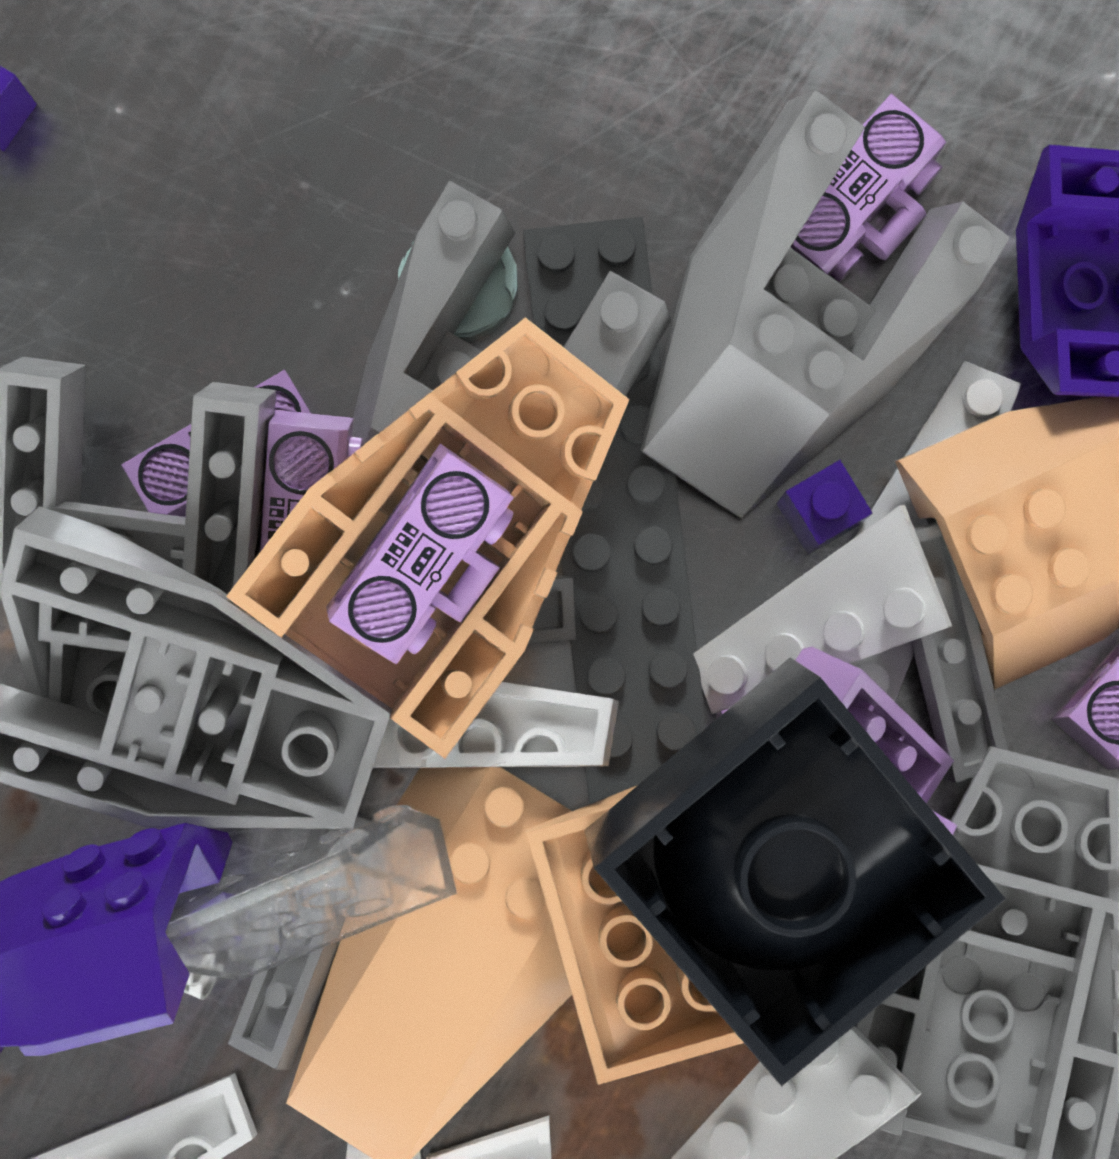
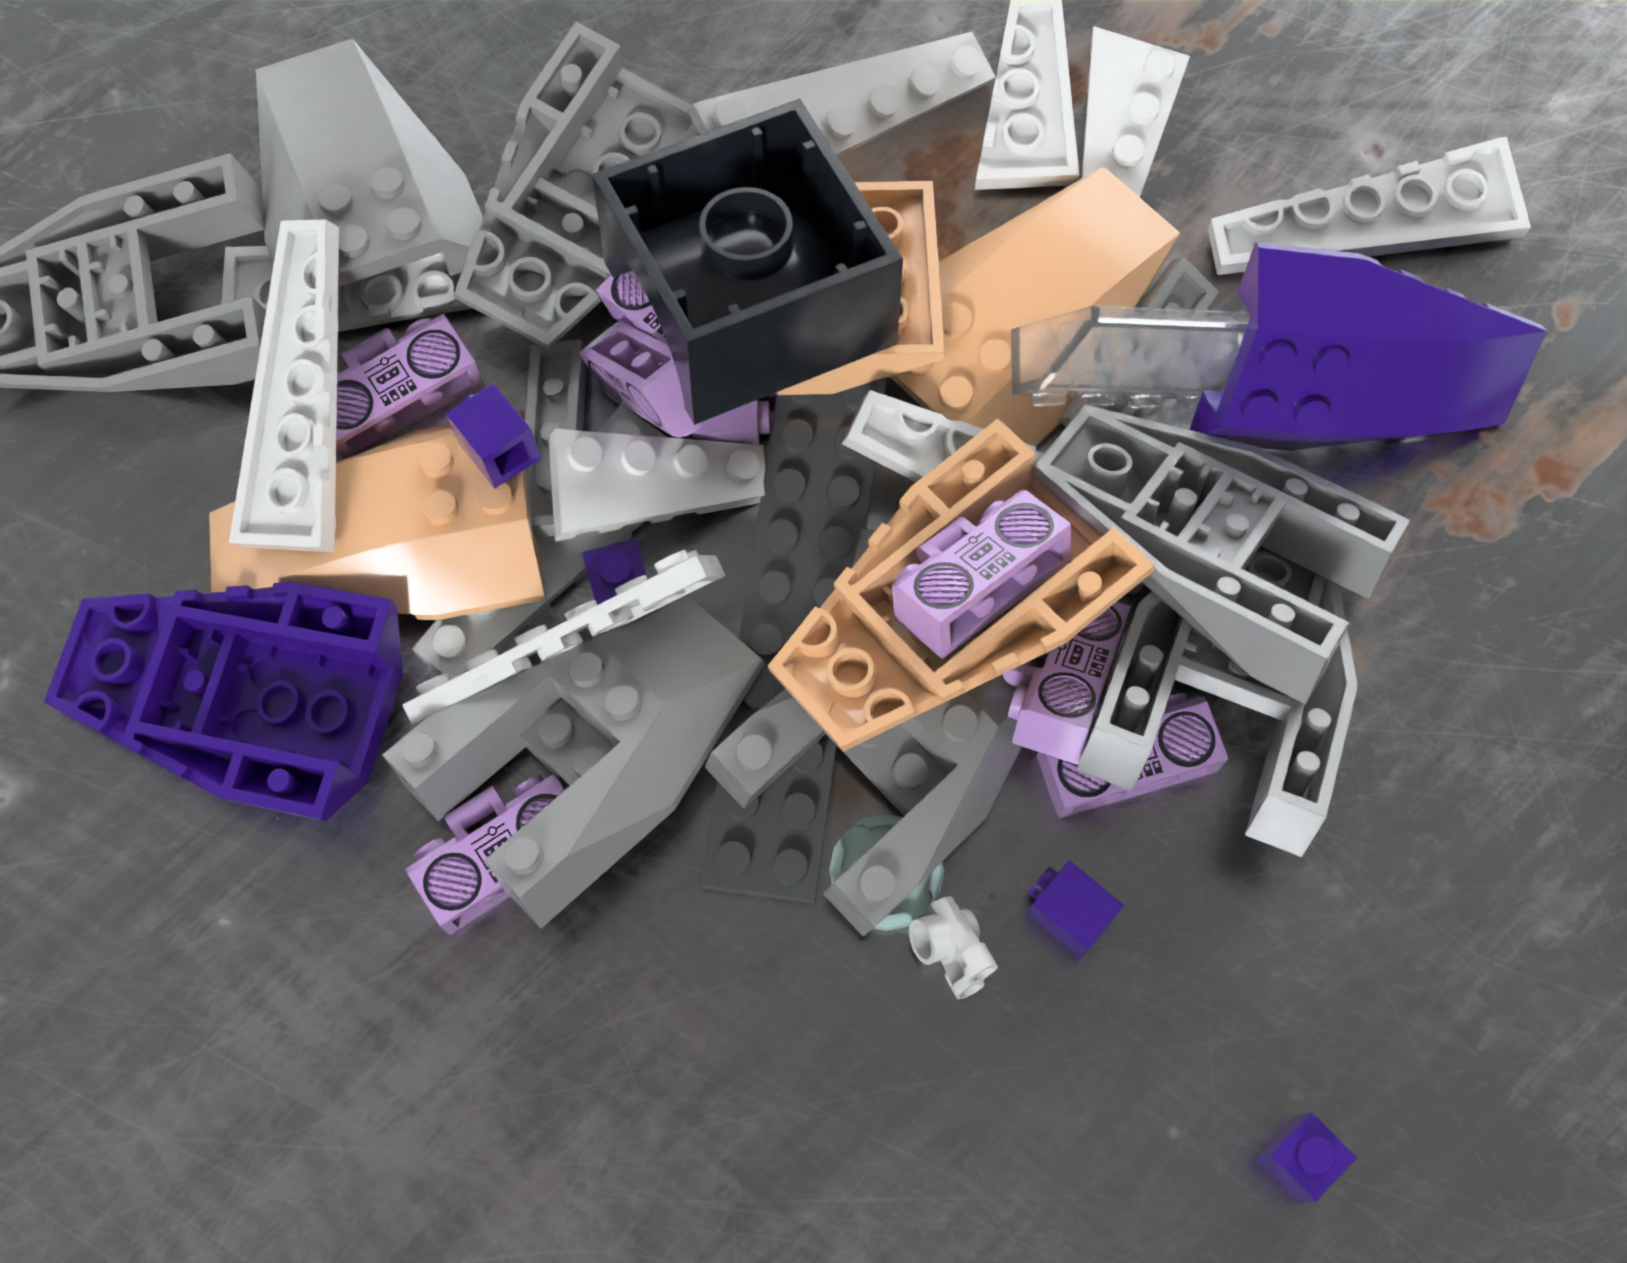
camera: 165 degrees left, 10 degrees down
none -> white wing [402,550,726,725]
none -> dark purple brick [446,383,542,489]
none -> white plate [909,896,998,999]
none -> dark purple brick [1027,860,1125,958]

